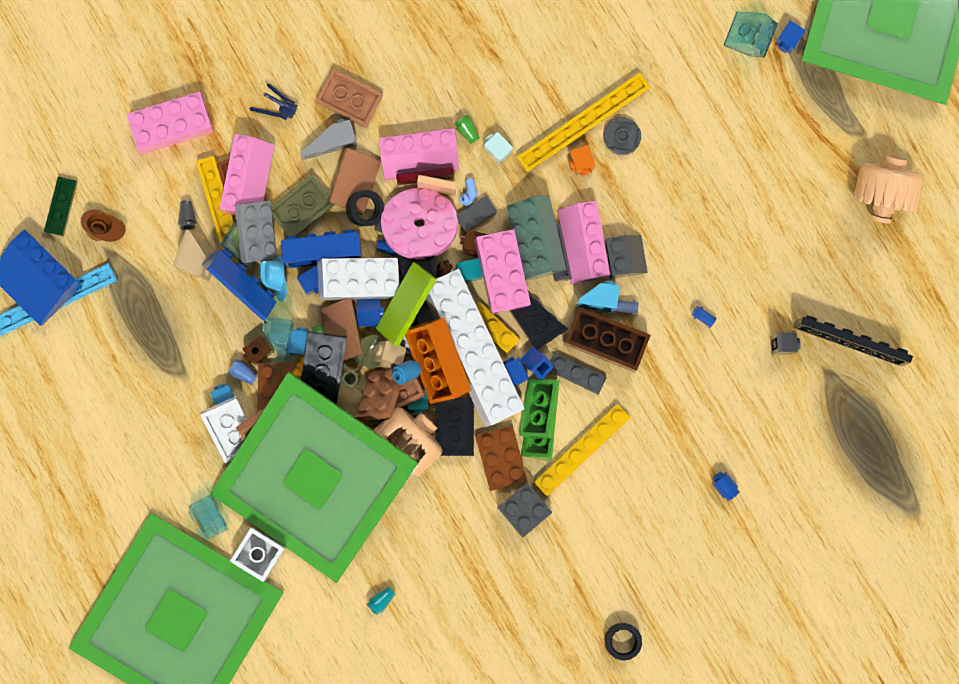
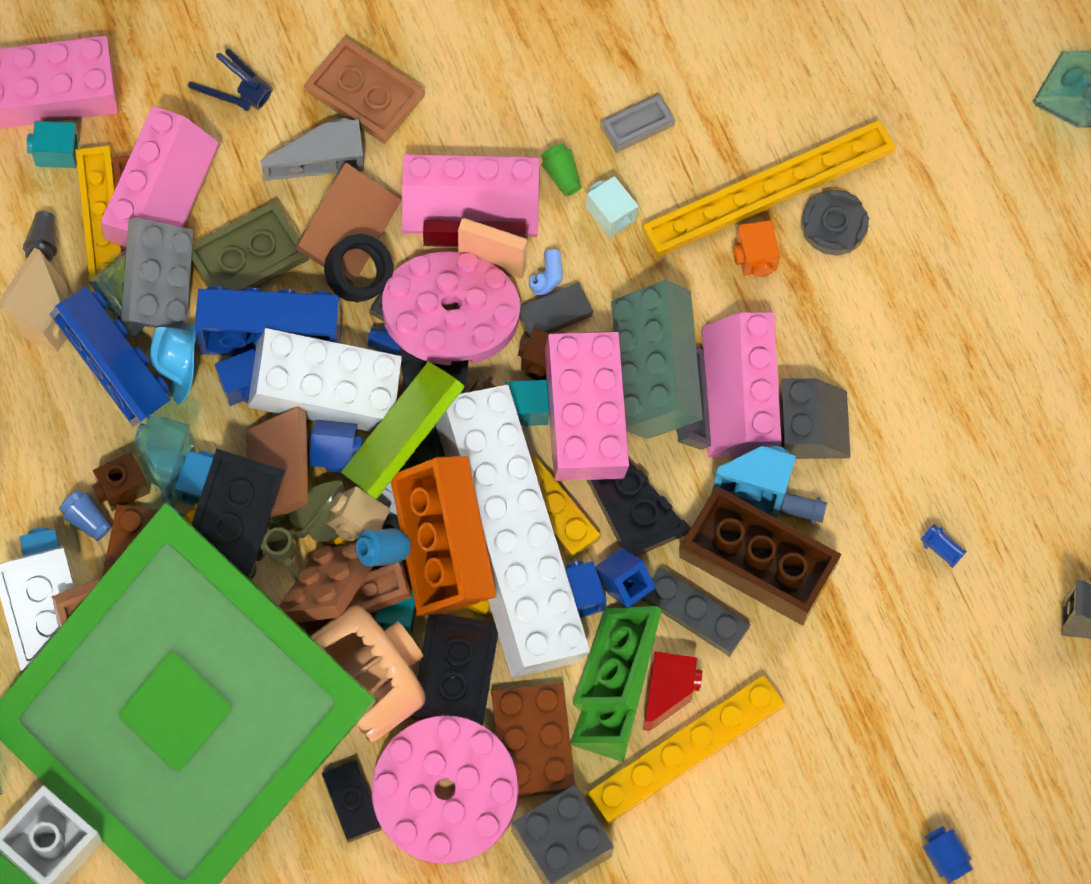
camera: 15 degrees right, 15 degrees down
none -> teal brick [27,121,79,168]
none -> black plate [322,760,382,843]
none -> bright pink plate [372,716,519,864]
none -> light grey tile [600,94,675,153]
none -> red slope [643,651,703,731]

